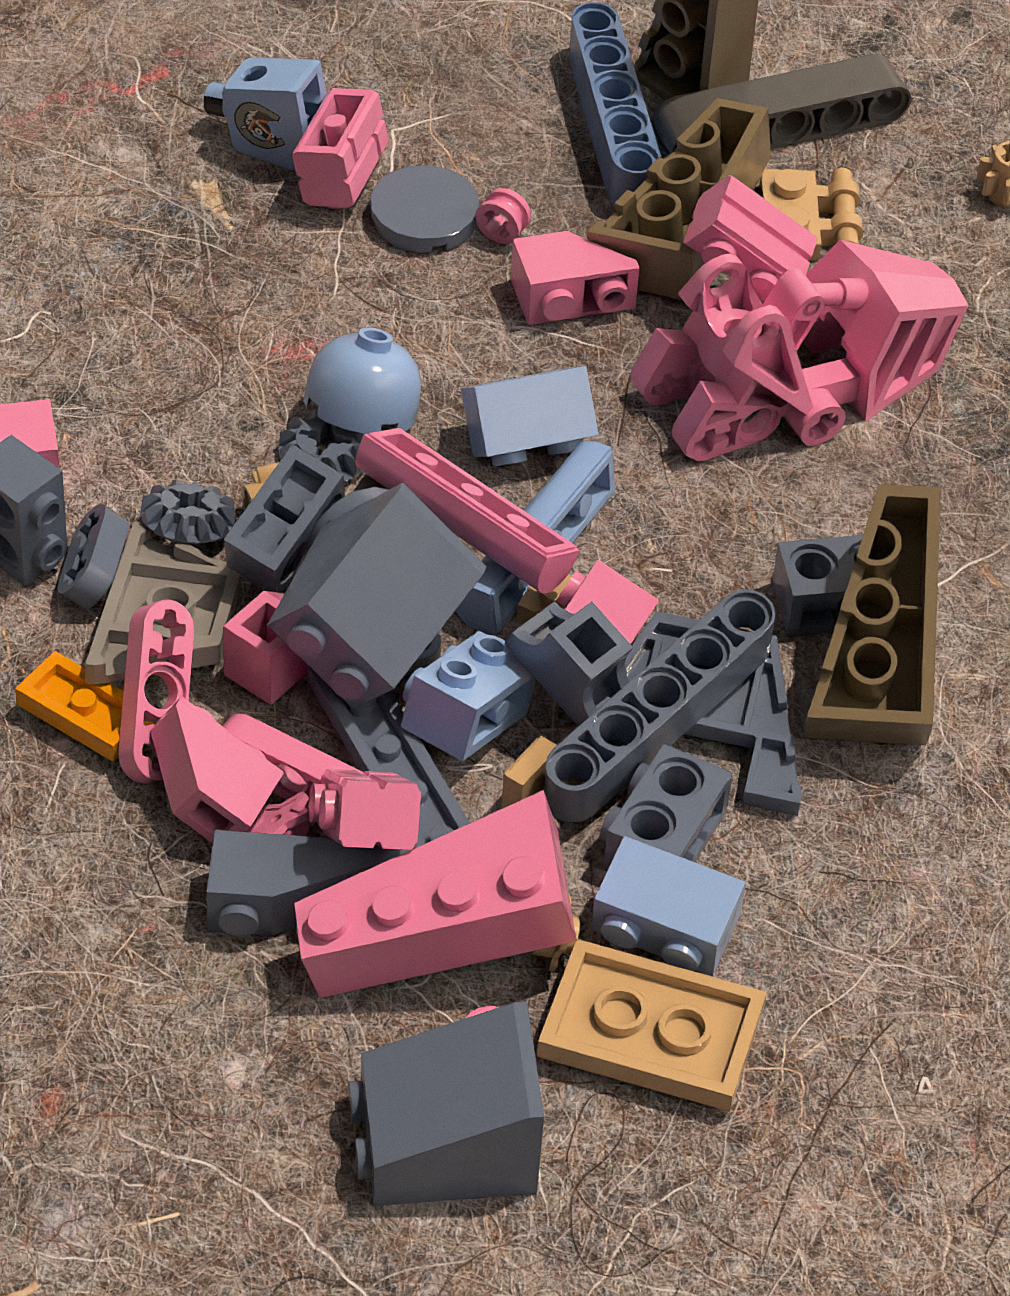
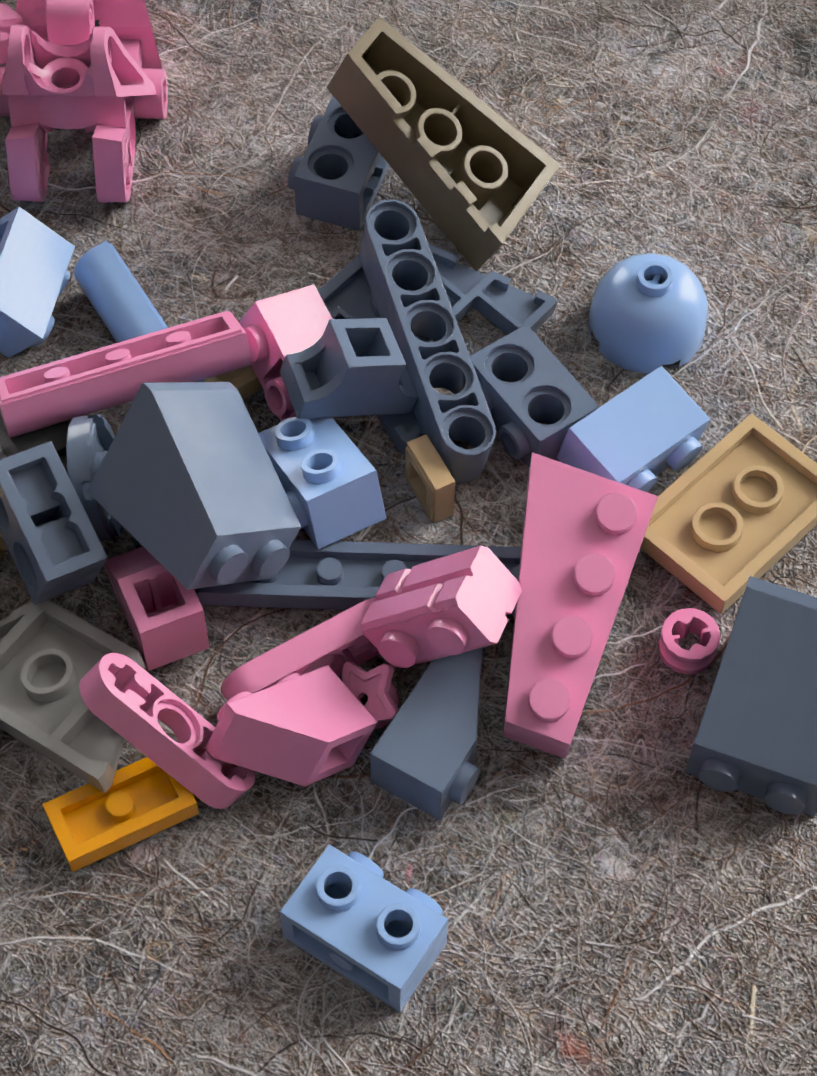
camera: 60 degrees left, 10 degrees up
none -> light blue brick [280,844,448,1012]
none -> light blue cylinder [588,253,708,374]

